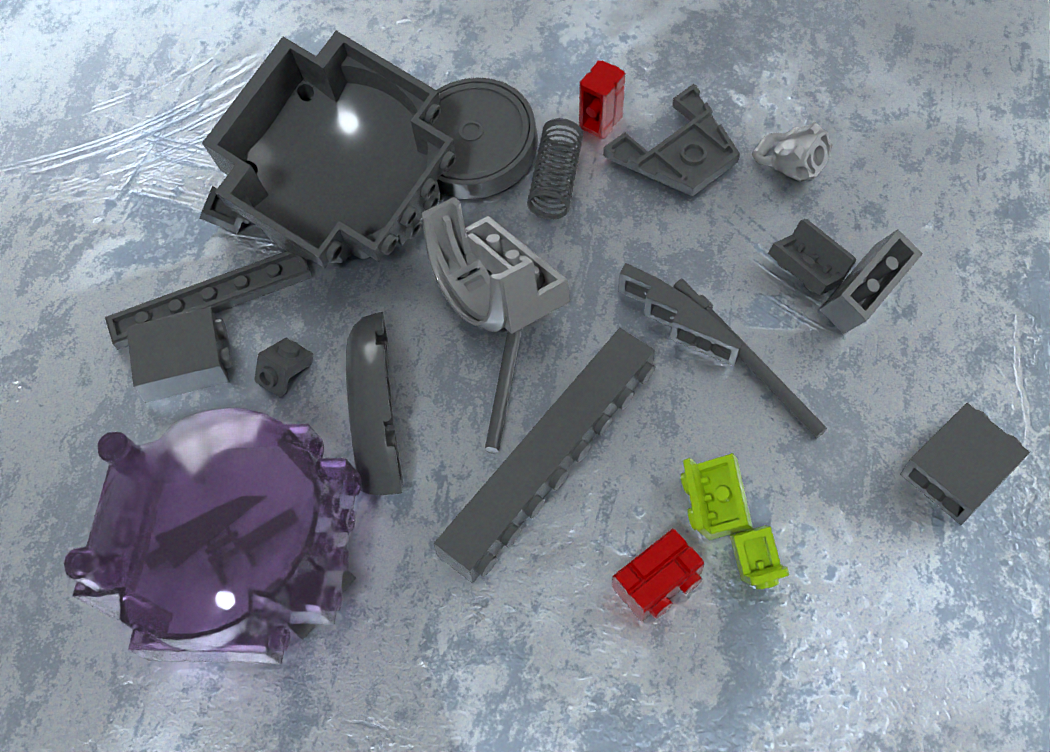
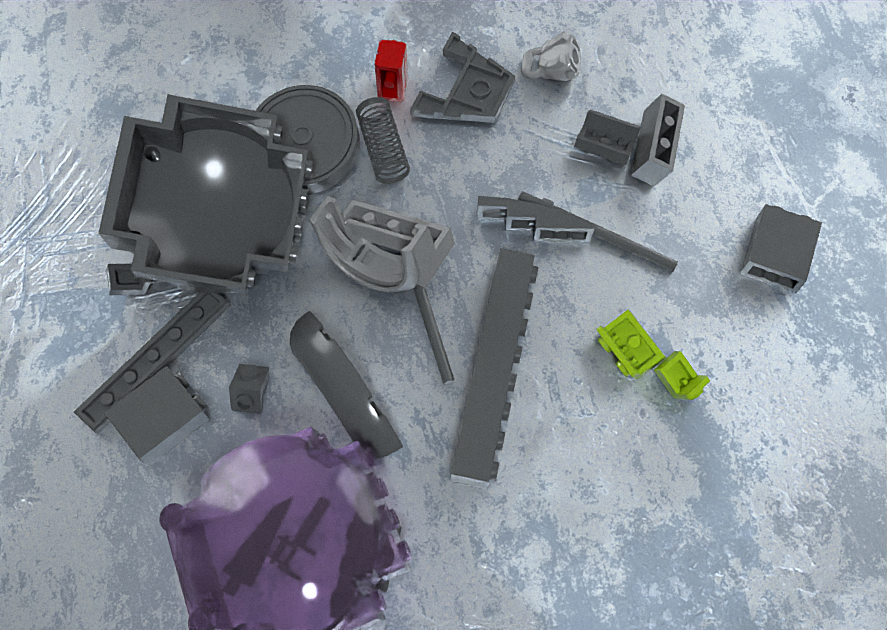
camera: 30 degrees left, 5 degrees up
red brick [611,528,705,622] -> none

